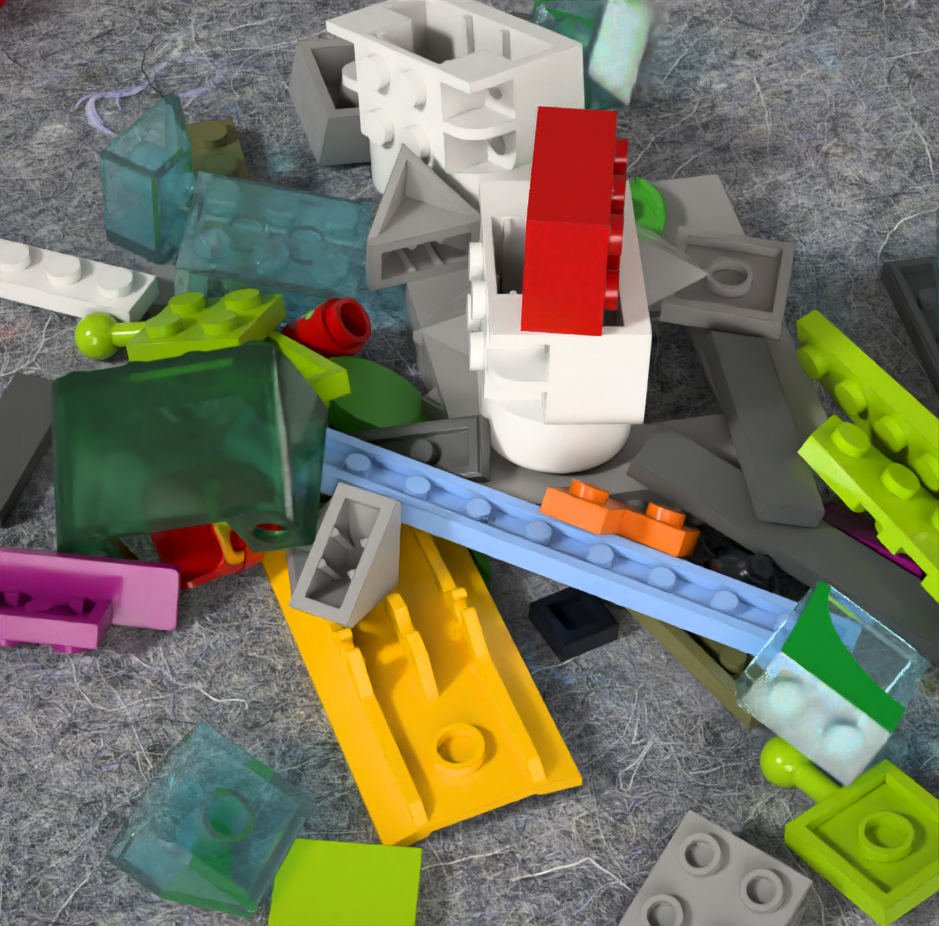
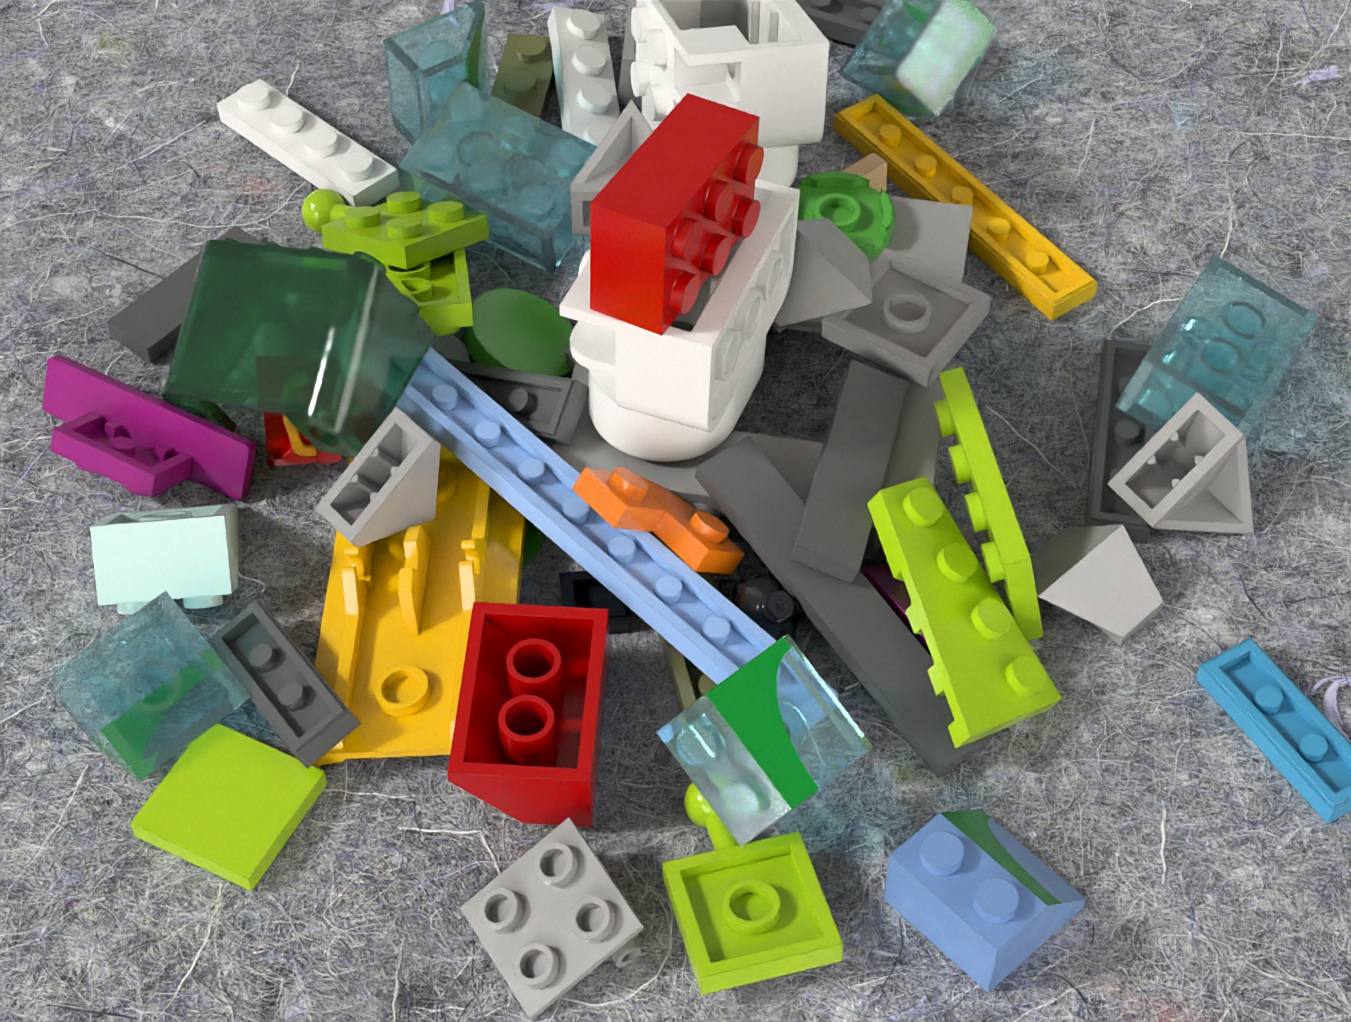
camera: 25 degrees right, 5 degrees up
red brick [282,297,371,359] -> none
none -> light aqua slope [90,503,239,614]
none -> dark grey tile [207,598,361,769]
none -> red slope [447,602,610,827]
none -> white plate [547,6,620,173]
none -> yellow tile [833,93,1098,321]

